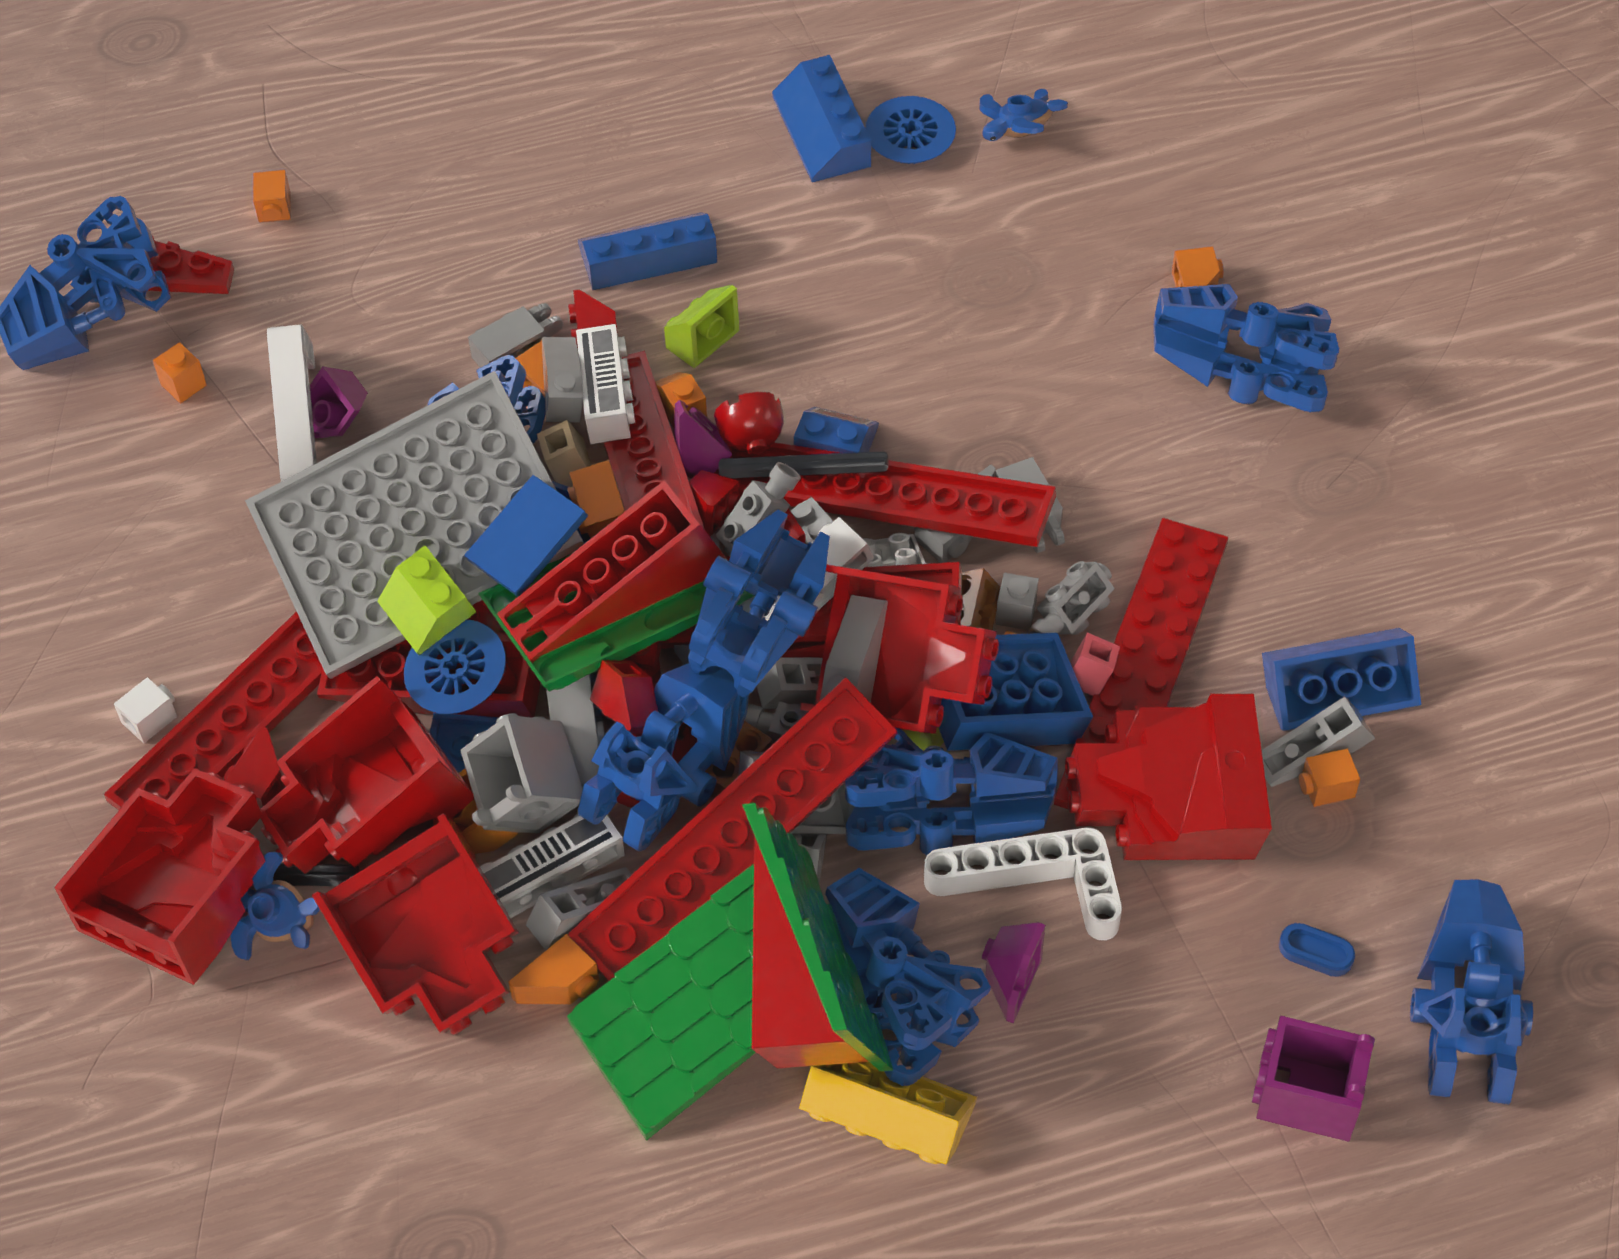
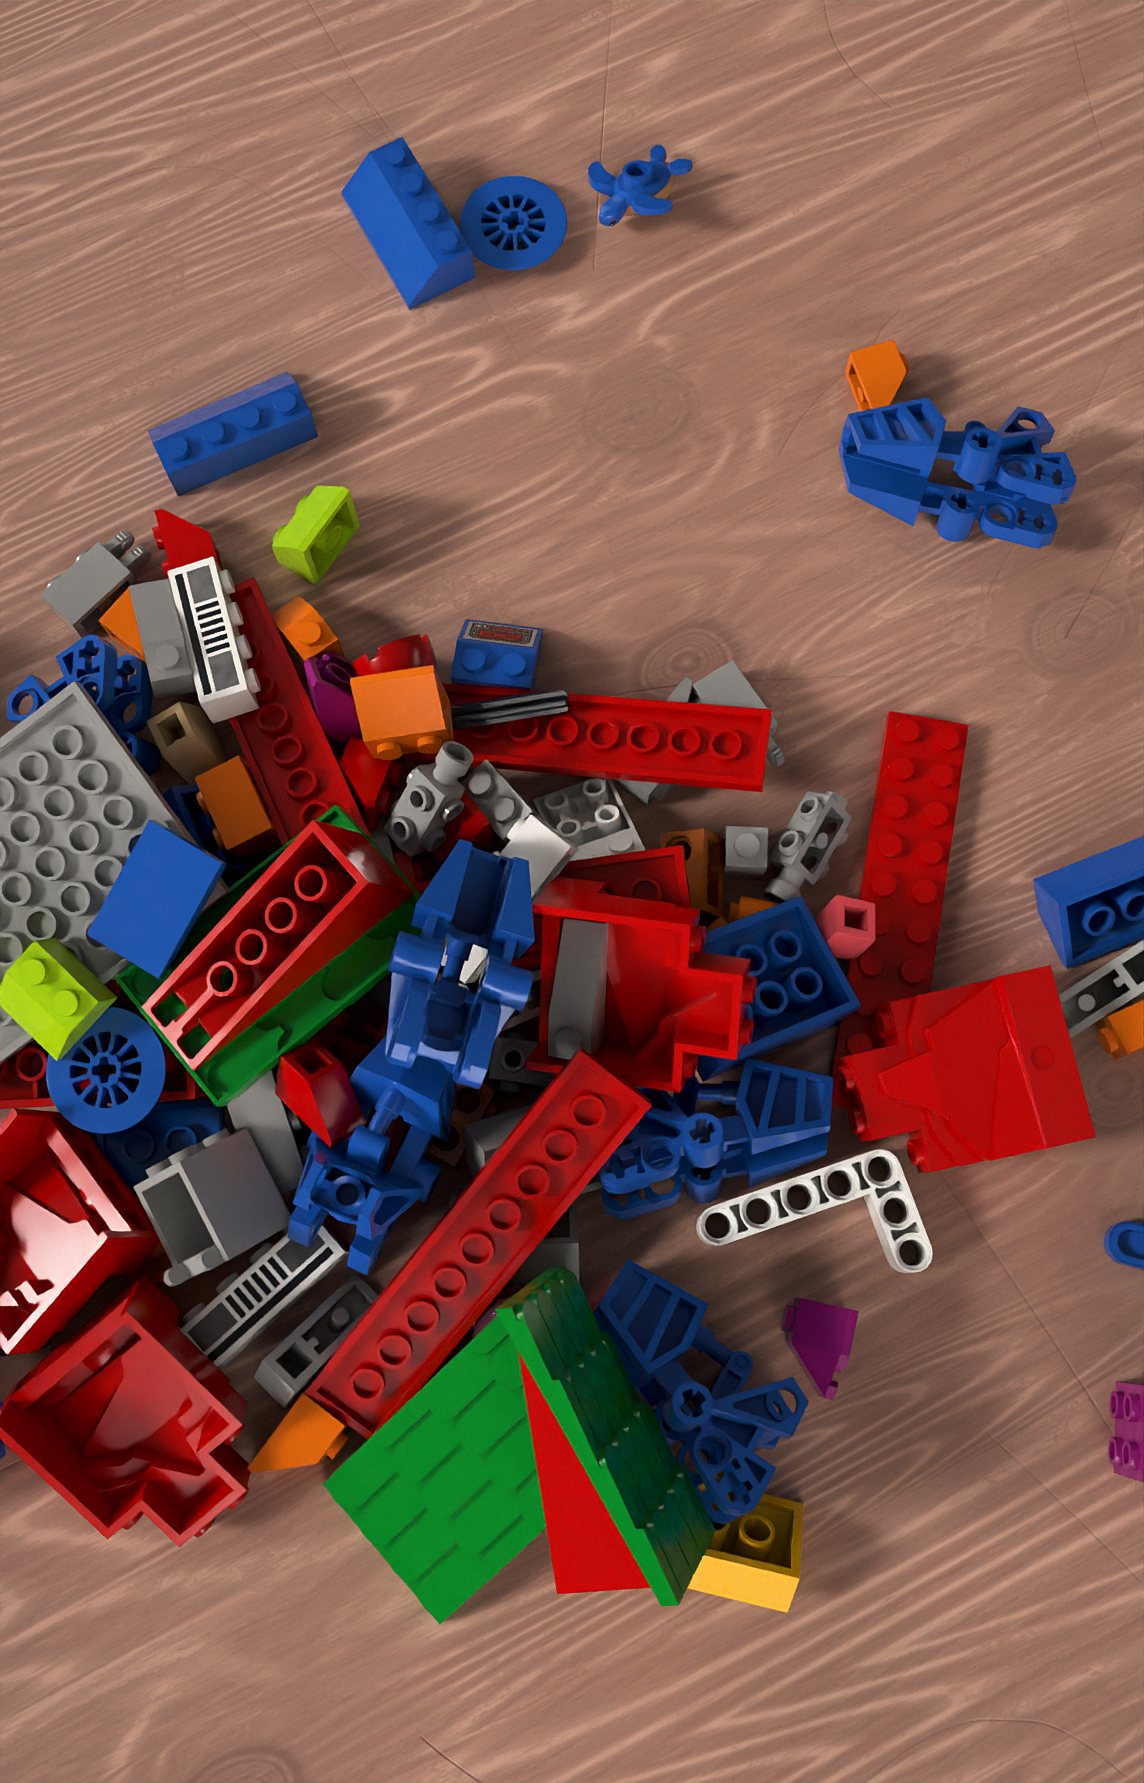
camera: 10 degrees left, 20 degrees up
none -> orange slope [350,665,454,760]

